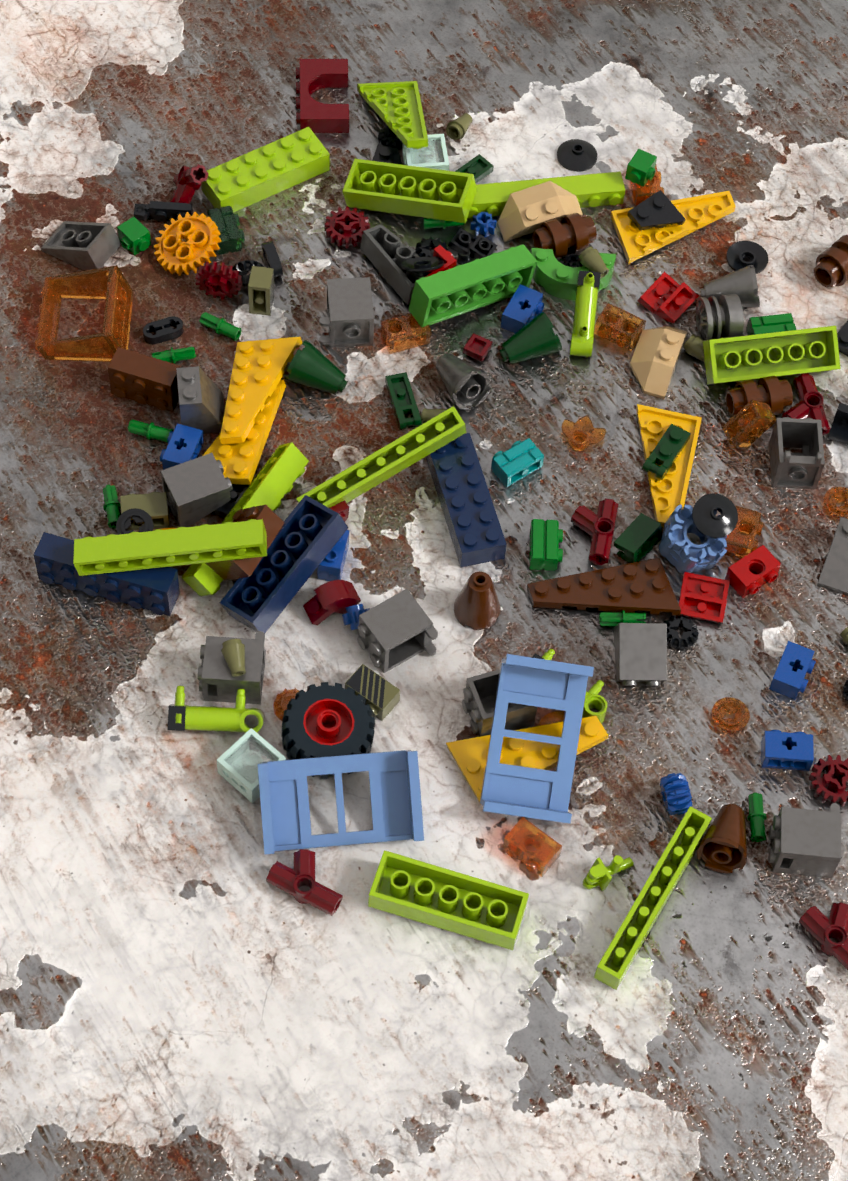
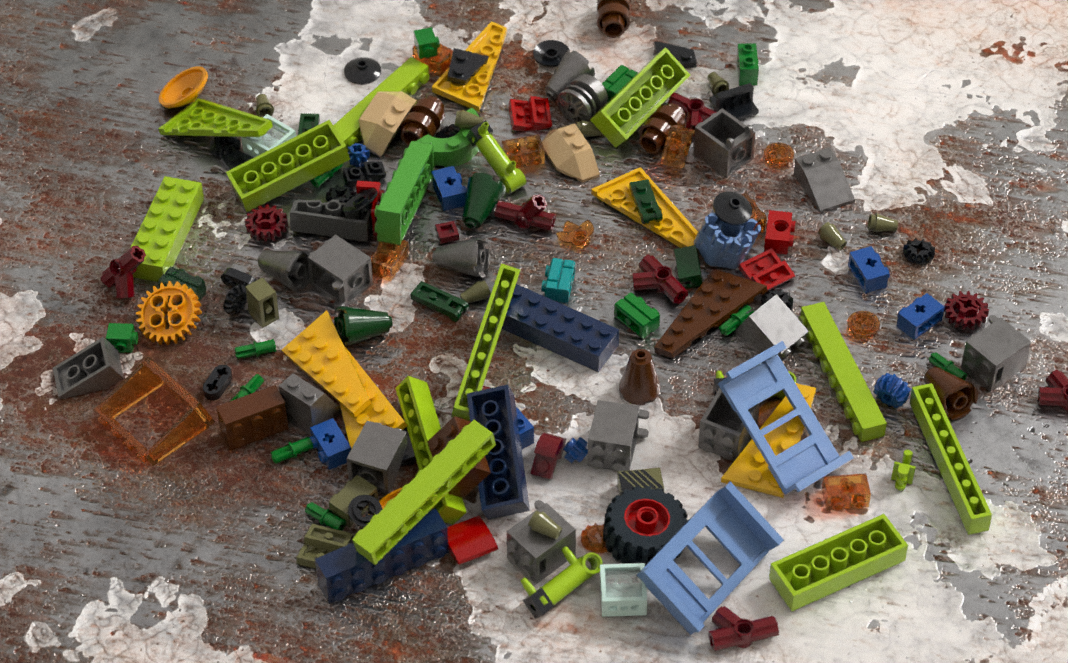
camera: 40 degrees left, 10 degrees down
black hinge [134,201,193,222] -> none
dark red gear [195,261,242,299] -> none
dark red arch [296,59,349,133] -> none
none -> light orange dish [159,66,208,108]
none -> flat silver cone [257,250,310,291]
none -> olive slope [296,524,353,569]
none -> red slope [447,515,499,565]
none -> dark red piece [495,194,556,231]
none -> lime brick [798,302,887,442]
none -> olive cone [818,222,847,251]

